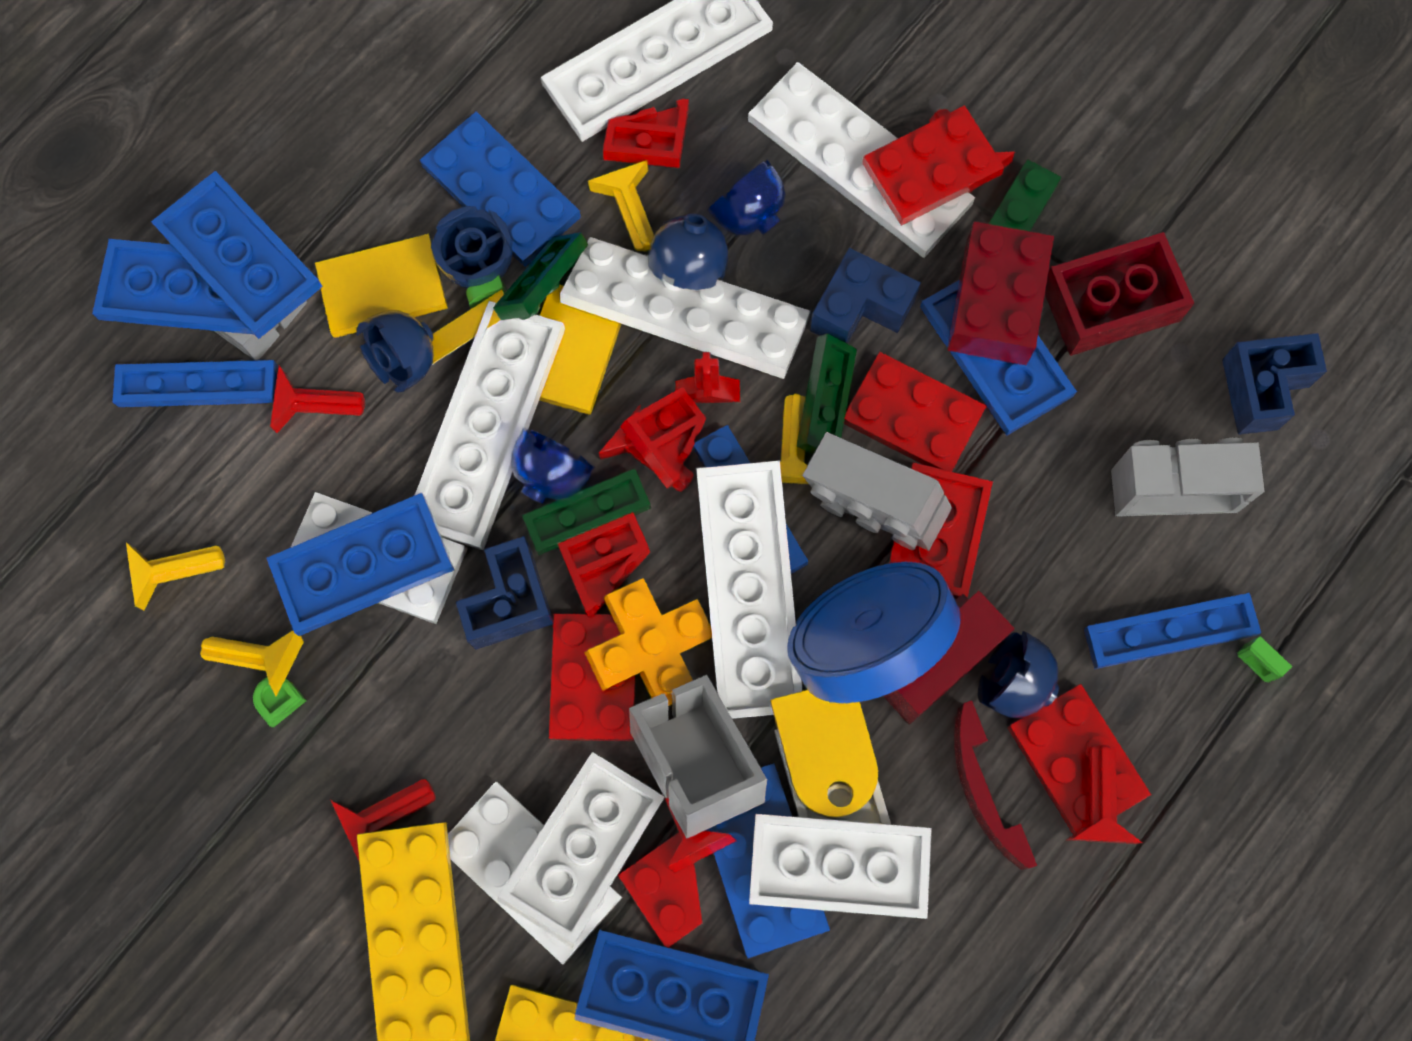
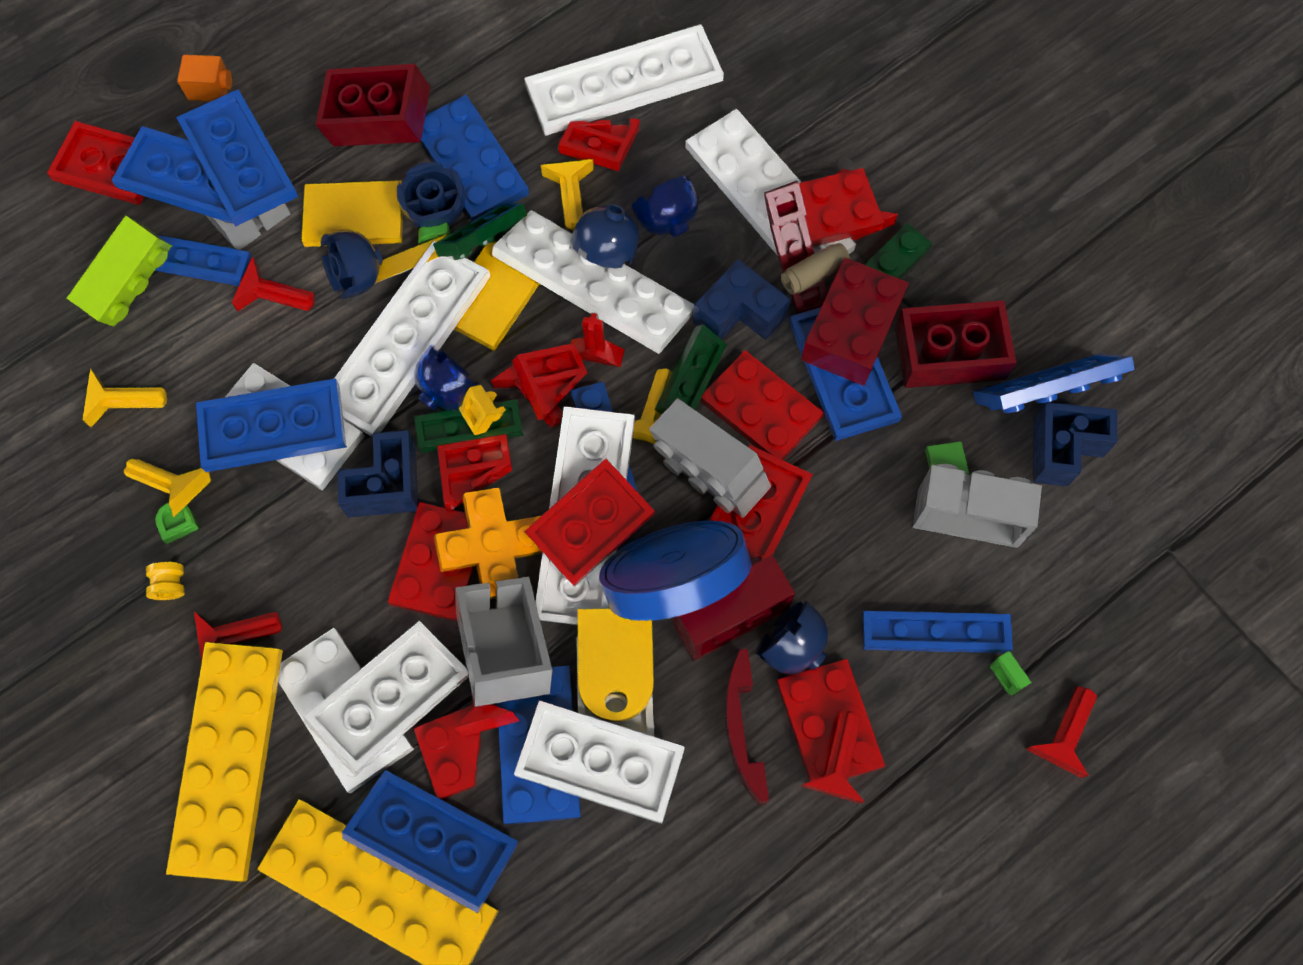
camera: 10 degrees right, 5 degrees down
none -> red plate [47,121,145,206]
none -> lime brick [67,215,172,327]
none -> yellow wheel [146,562,184,600]
none -> orange brick [177,55,232,102]
none -> dark red brick [315,64,431,147]
none -> yellow tile [458,385,506,435]
none -> red plate [524,458,656,587]
none -> dark red slope [764,181,828,314]
none -> dark tan piece [781,243,850,295]
none -> bright green tile [925,441,969,475]
none -> blue plate [973,353,1135,413]
none -> red piece [1026,686,1097,778]

